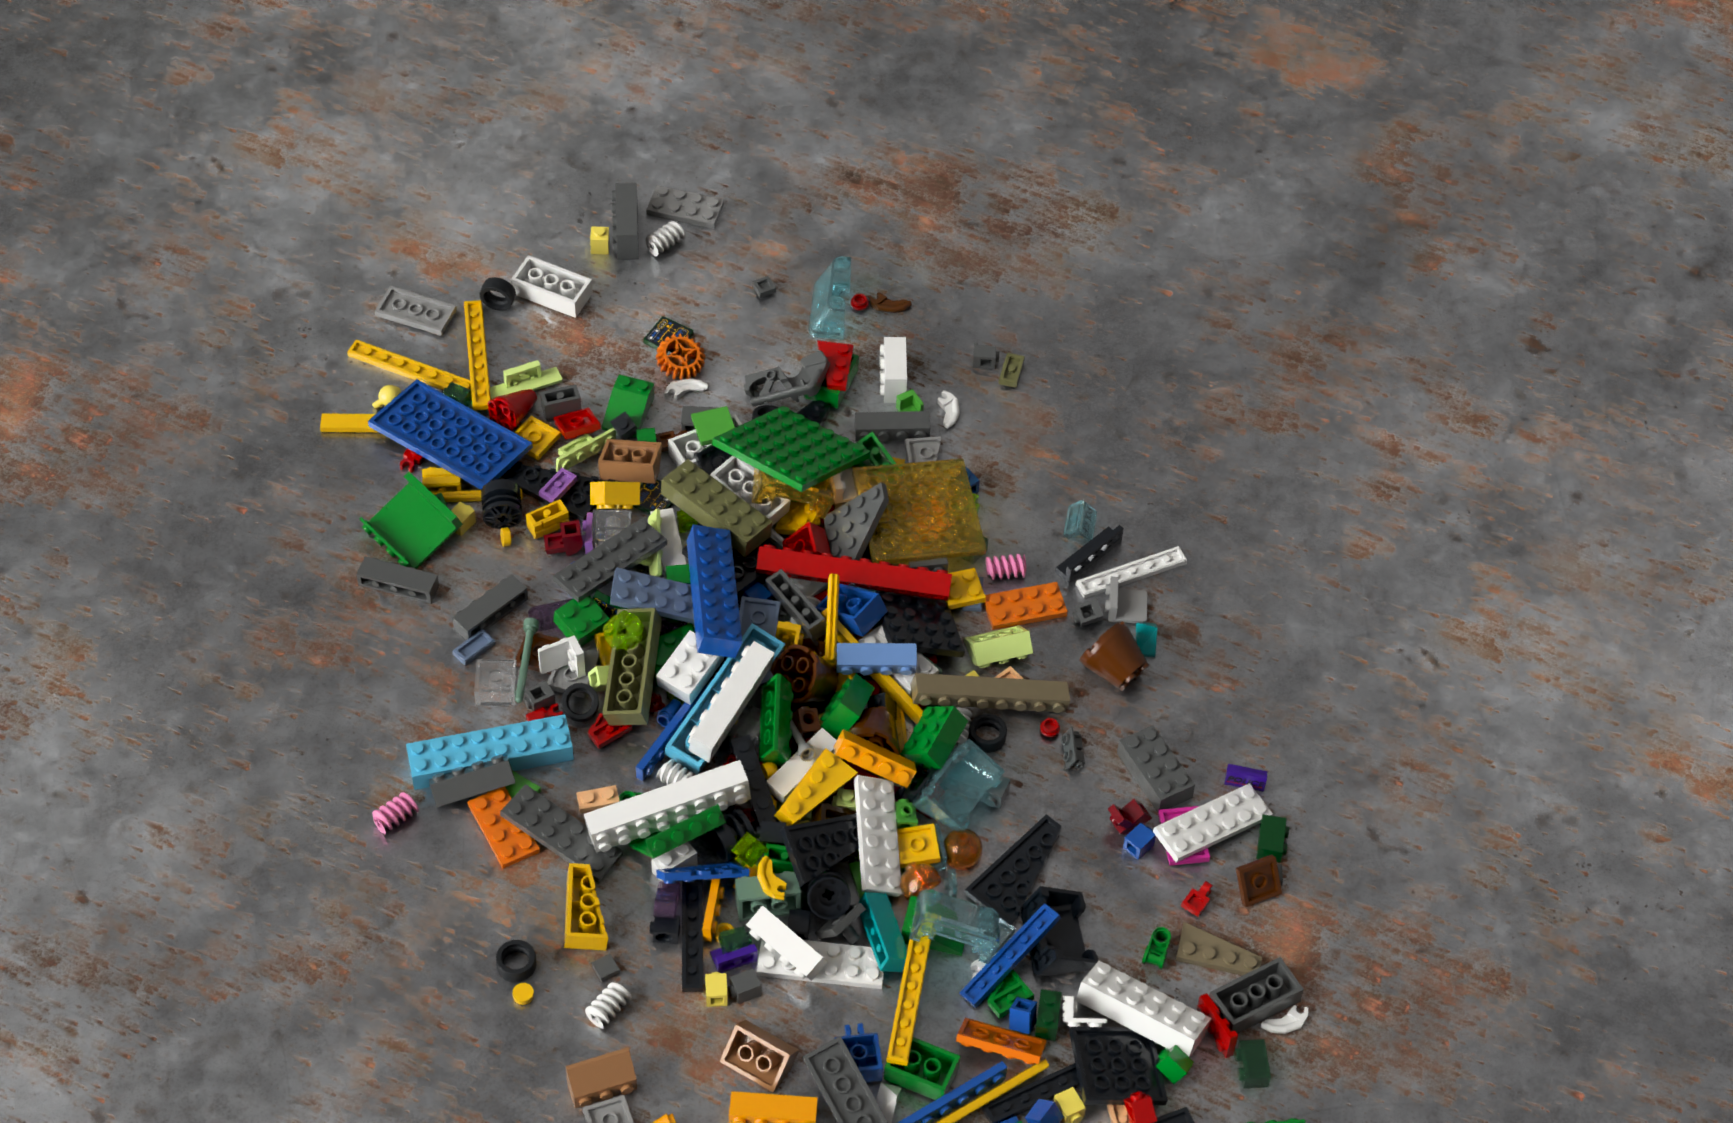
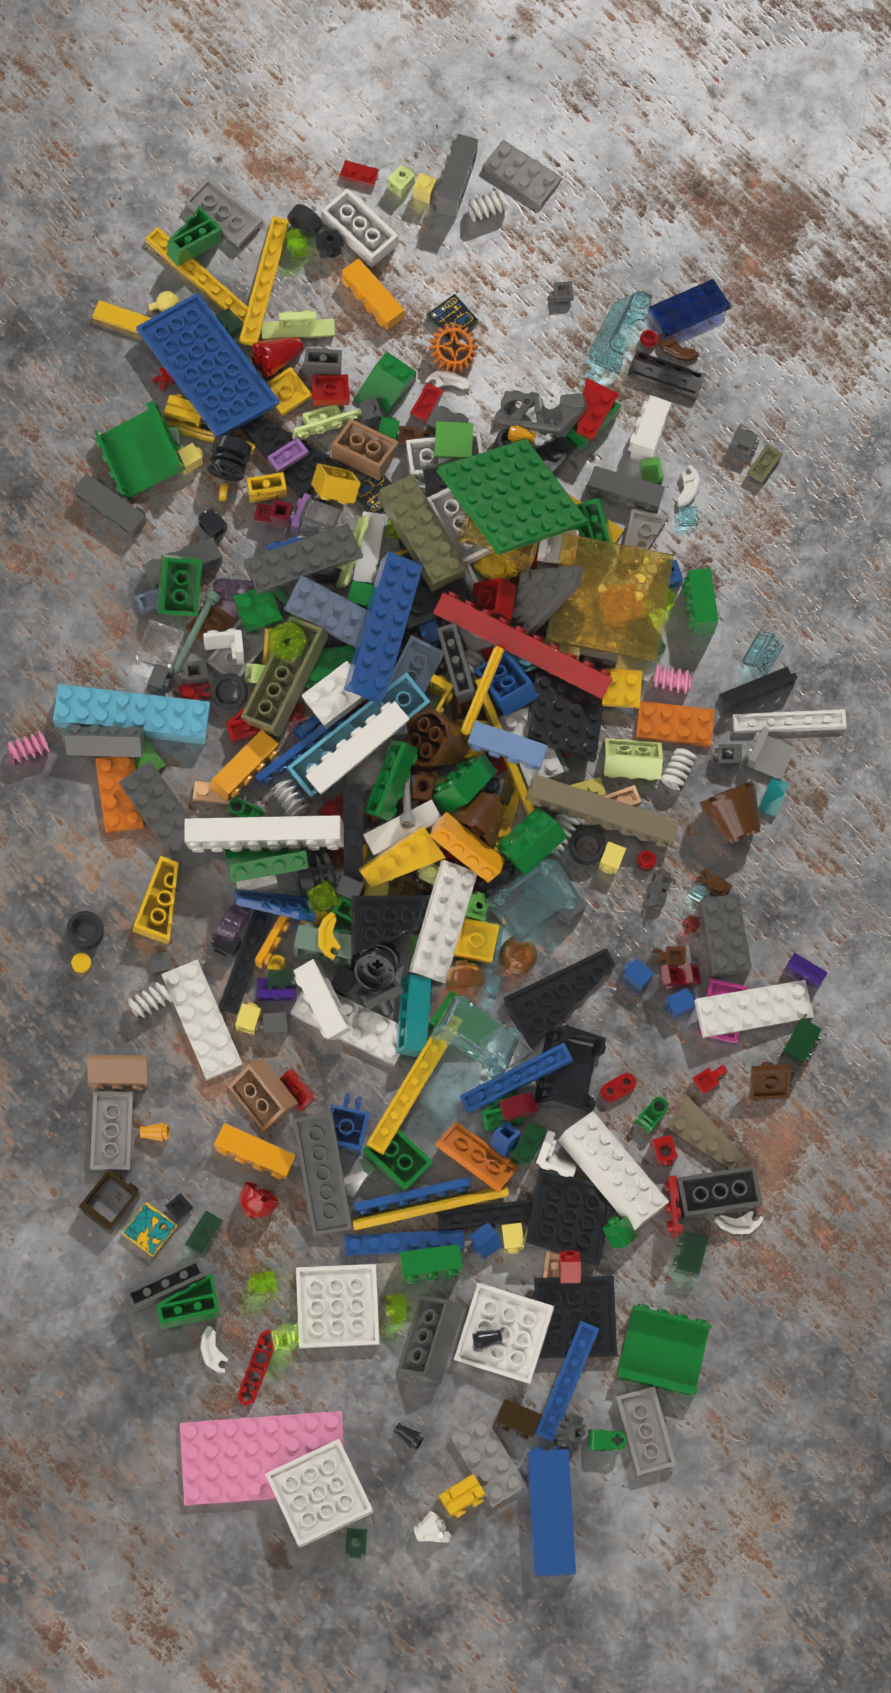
camera: 15 degrees right, 20 degrees up
yellow hinge [761,762,778,779] -> none
none -> dark grey brick [147,663,174,696]
none -> green brick [156,554,202,616]
none -> white plate [161,960,243,1081]
none -> green wedge [166,205,222,266]
none -> black brick [198,508,227,540]
none -> light orange brick [210,730,279,802]
none -> red plate [280,1068,316,1112]
none -> clear neon green brick [285,229,309,260]
none -> black brick [316,230,344,259]
none -> red plate [340,160,379,188]
none -> light orange brick [341,258,405,330]
none -> yellowish green brick [387,164,415,198]
none -> red plate [410,383,444,423]
none -> dark red brick [499,1093,539,1122]
none -> light orange cone [508,425,536,443]
none -> light yellow brick [599,842,626,874]
none -> red plate [600,1073,636,1103]
none -> blue brick [622,958,654,991]
none -> black fence [628,351,706,398]
none -> clear blue plate [649,279,730,337]
none -> red brick [651,1135,678,1167]
none -> reddish brown plate [652,946,686,967]
none -> white piece [661,748,698,791]
none -> clear light blue plate [678,506,698,526]
none -> green brick [682,568,719,636]
none -> clear red plate [682,915,701,934]
none -> clear light blue plate [687,884,710,902]
none -> reddish brown plate [696,869,732,897]

